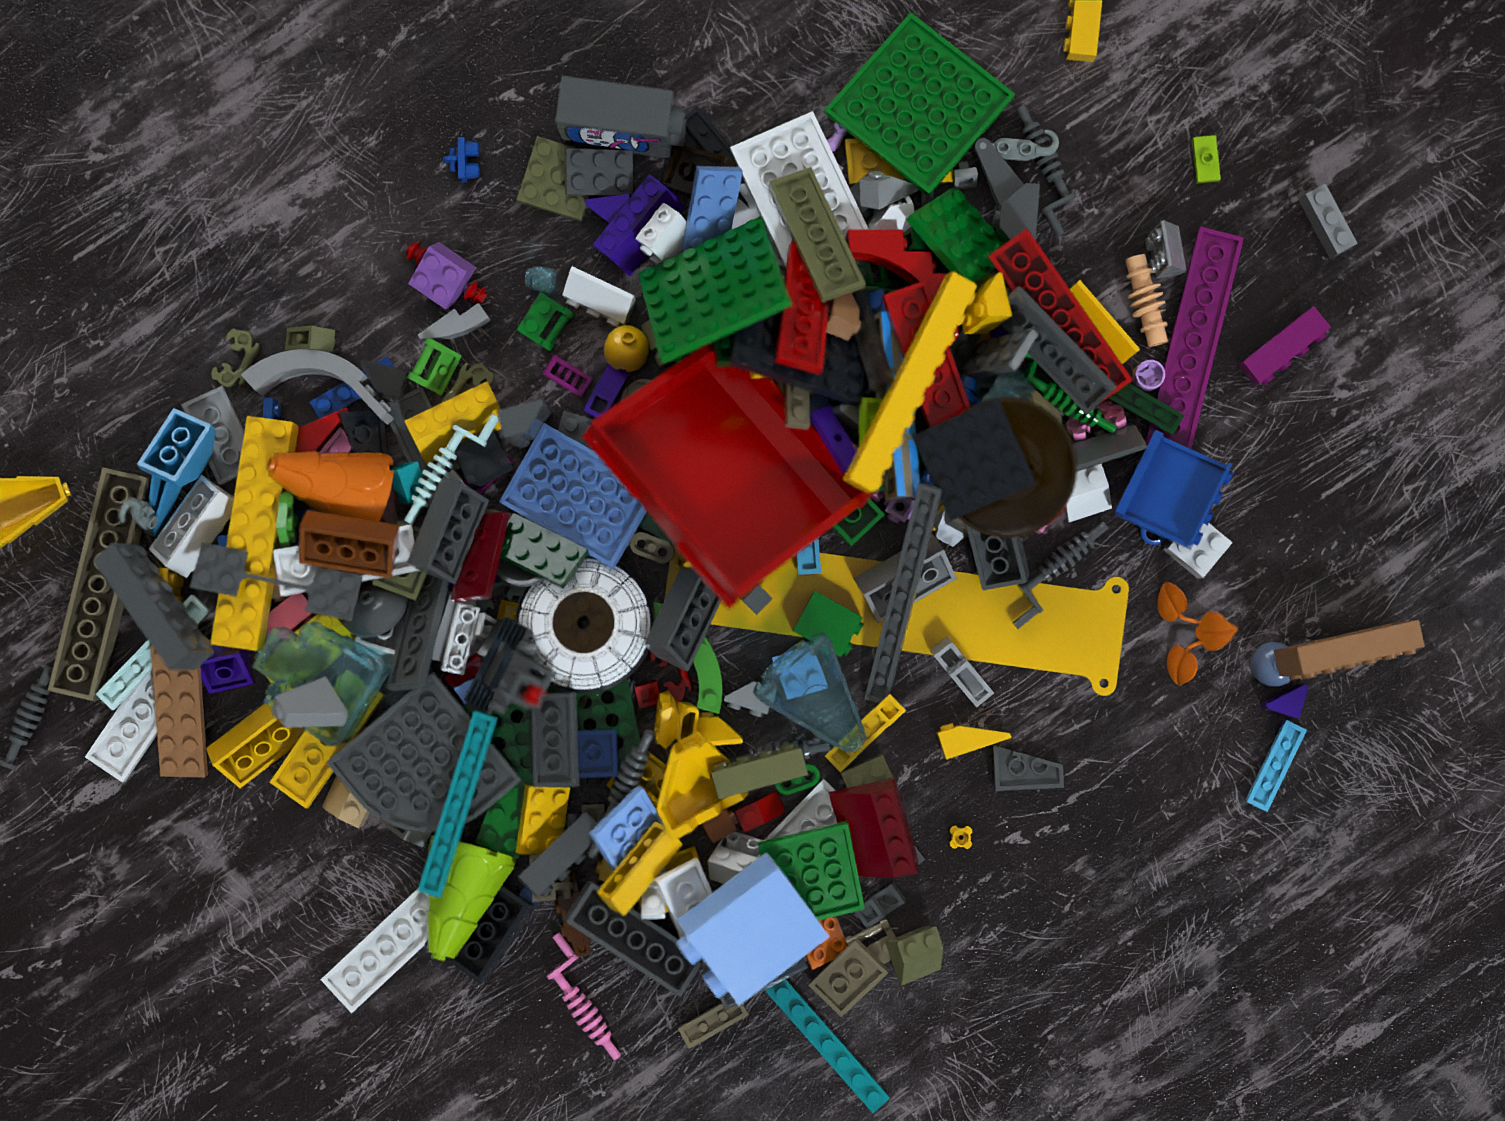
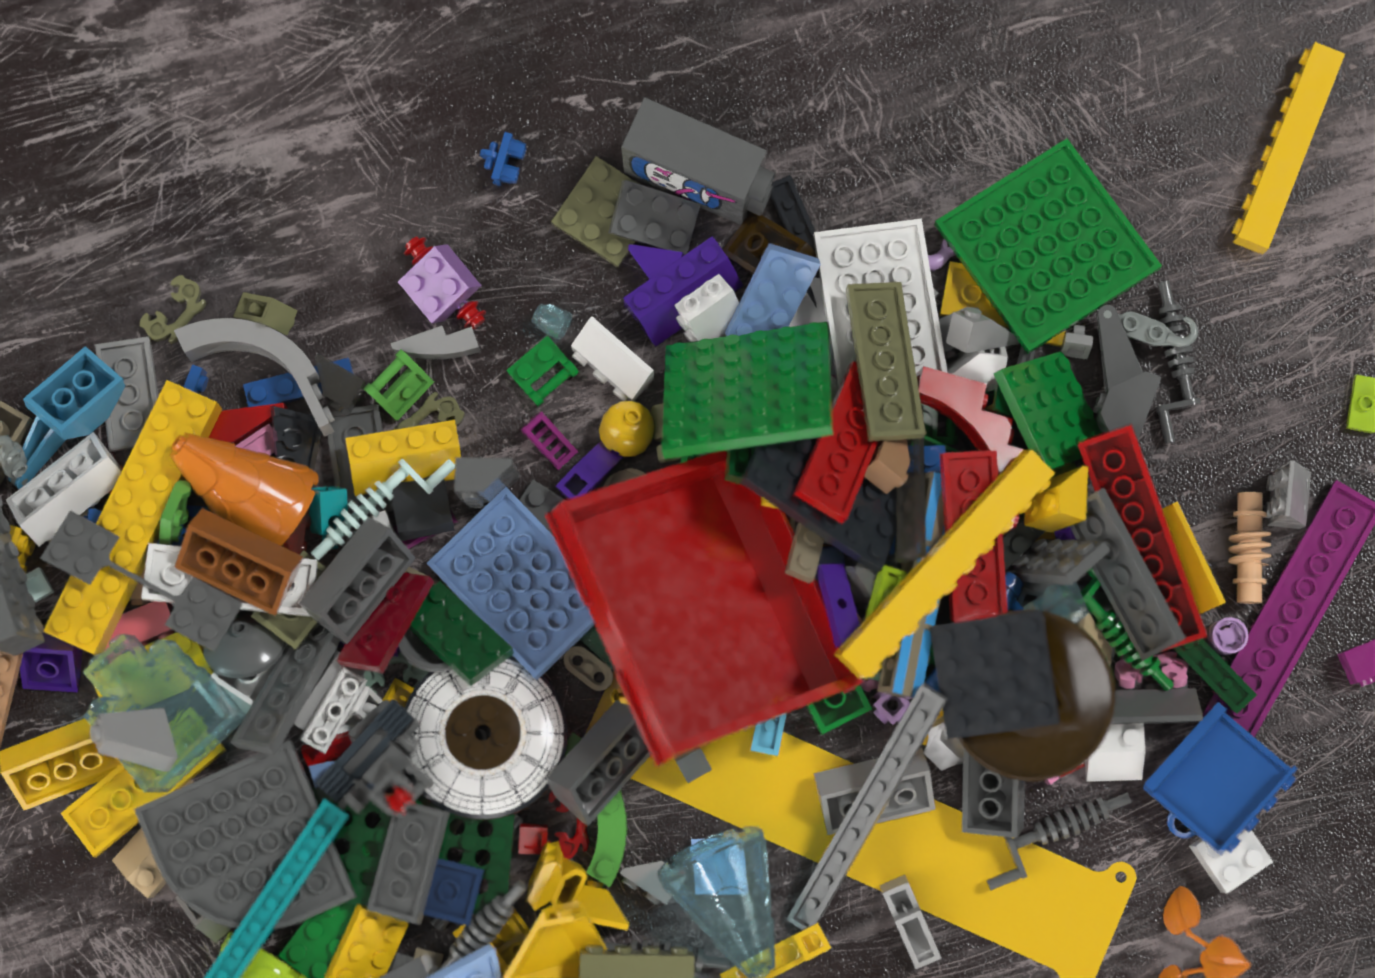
camera: 15 degrees right, 5 degrees down
green brick [793,591,864,657] -> none

